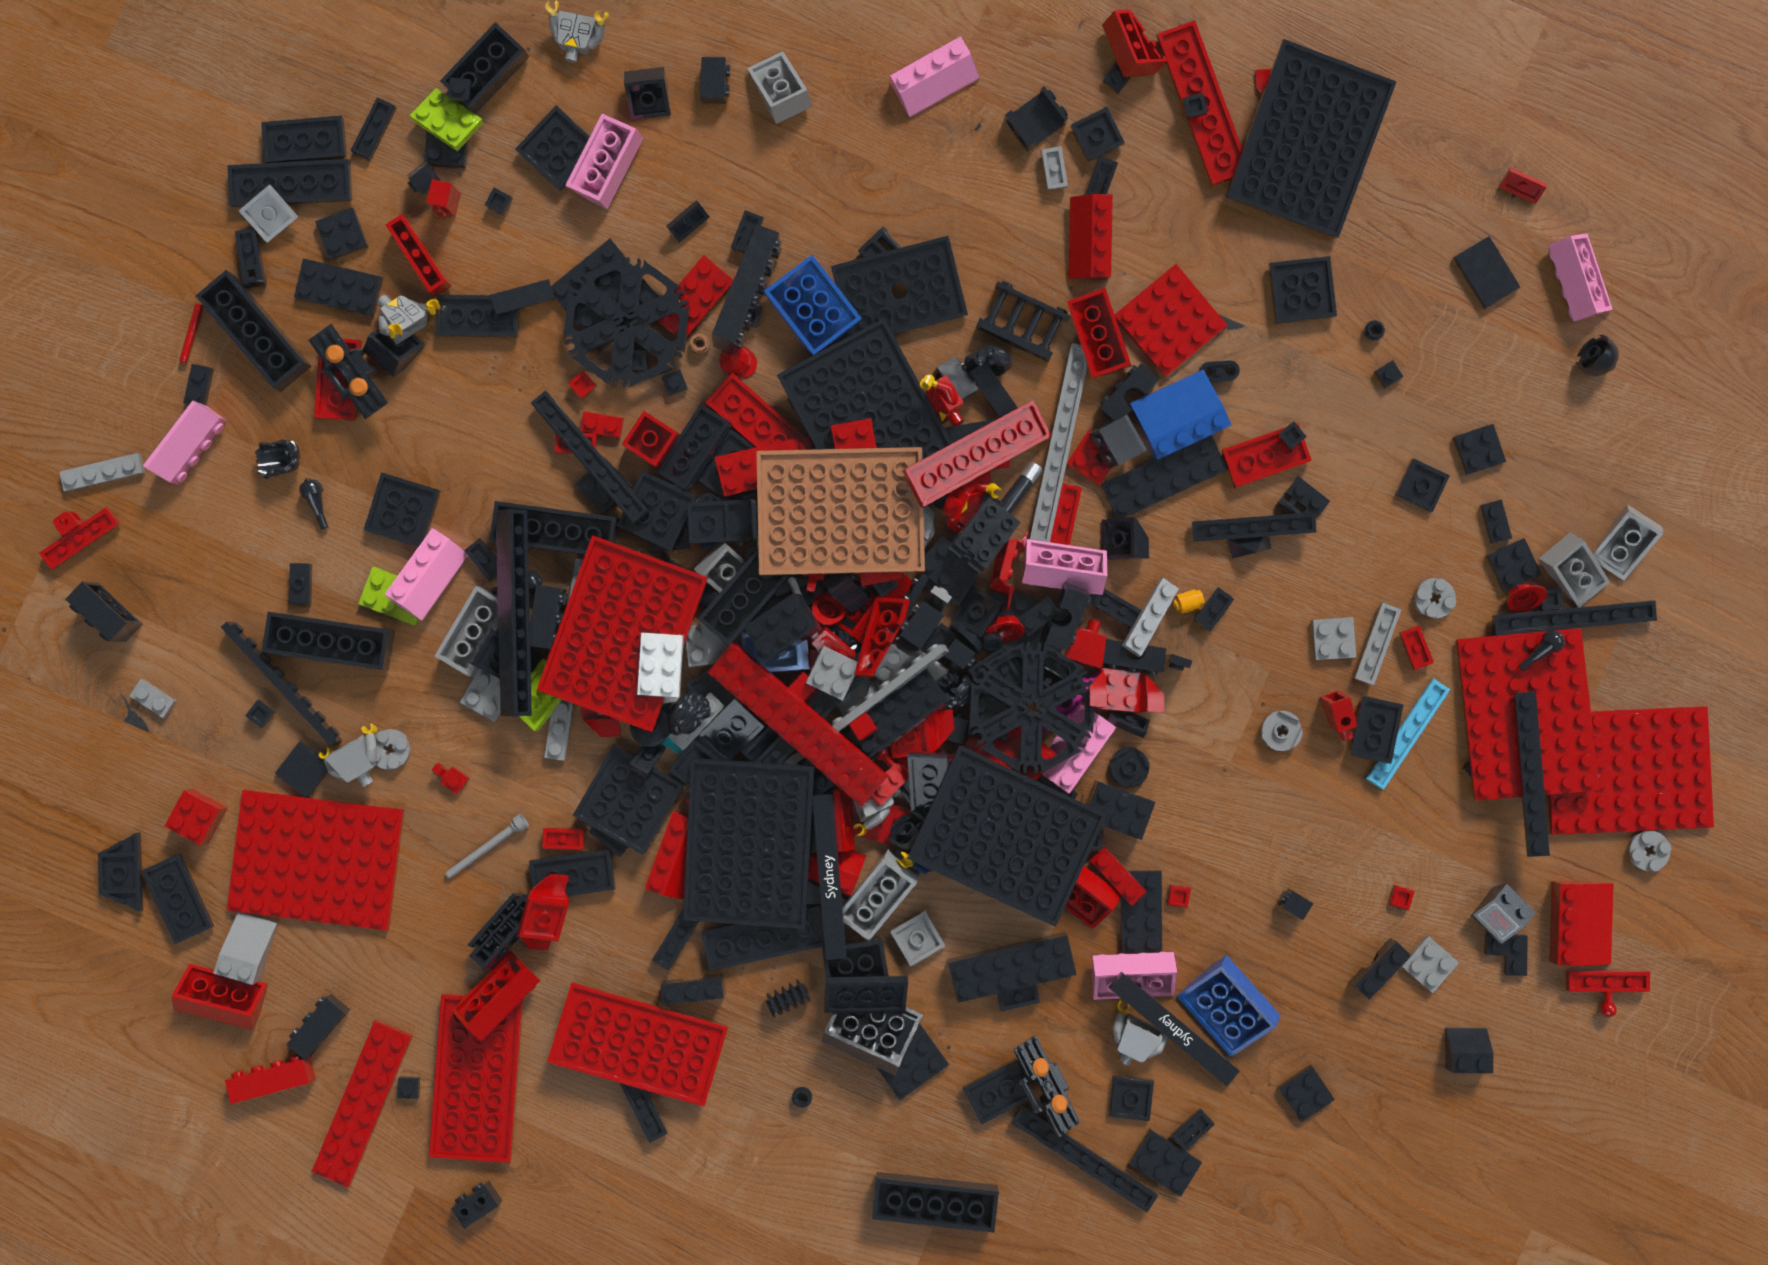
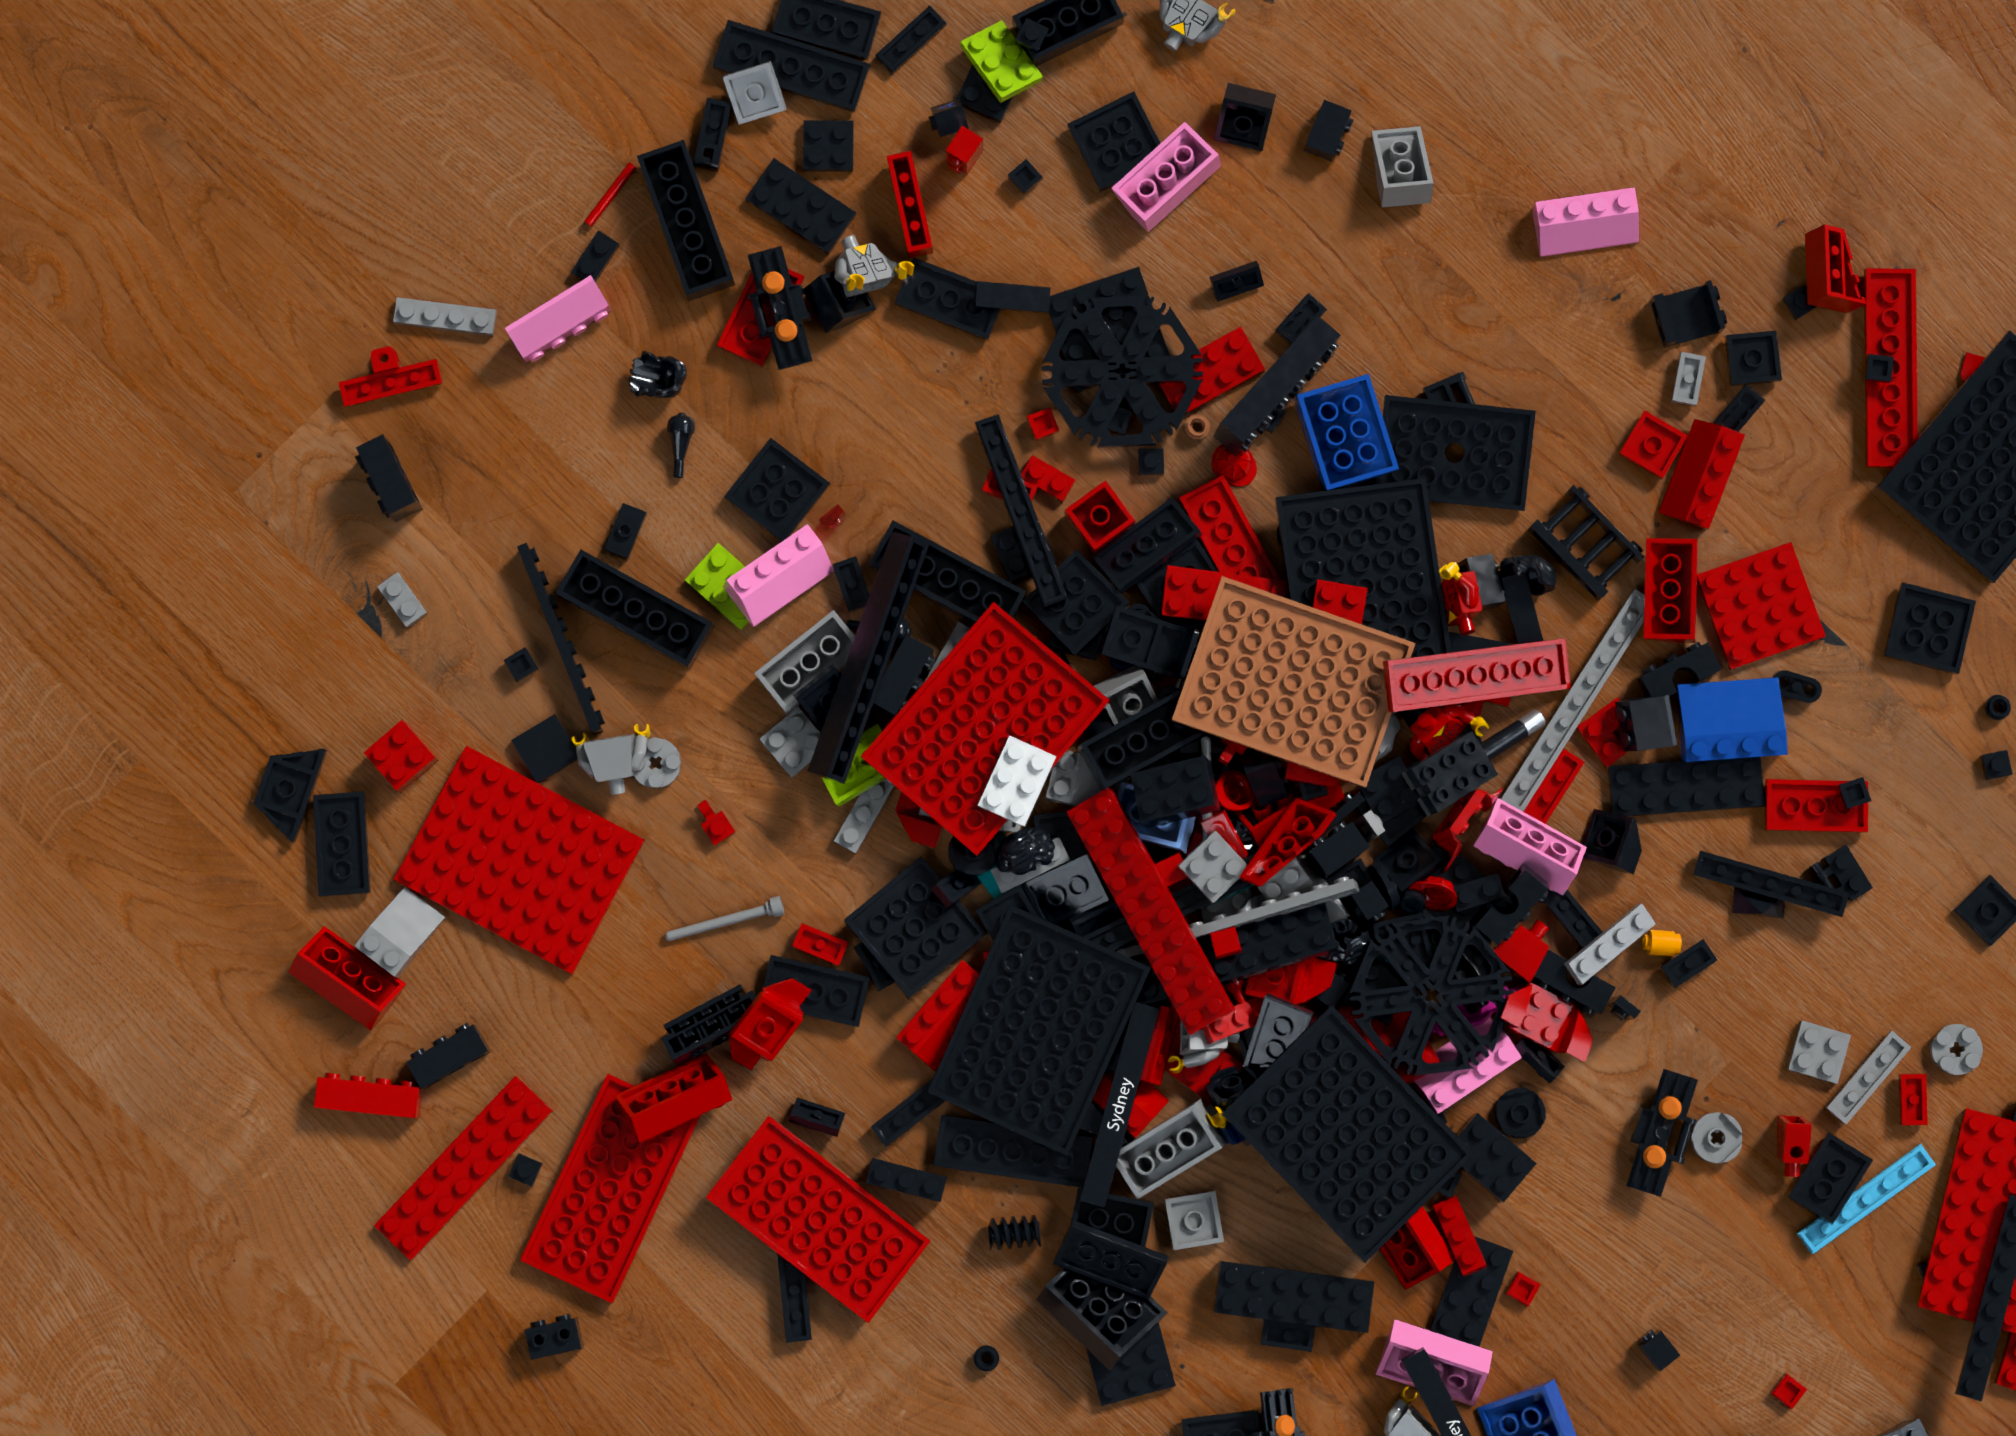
camera: 20 degrees right, 5 degrees down
none -> black plate [789,1097,845,1137]
none -> clear red plate [819,504,845,531]
none -> red plate [1618,410,1688,480]
none -> black piece [1626,1069,1698,1197]

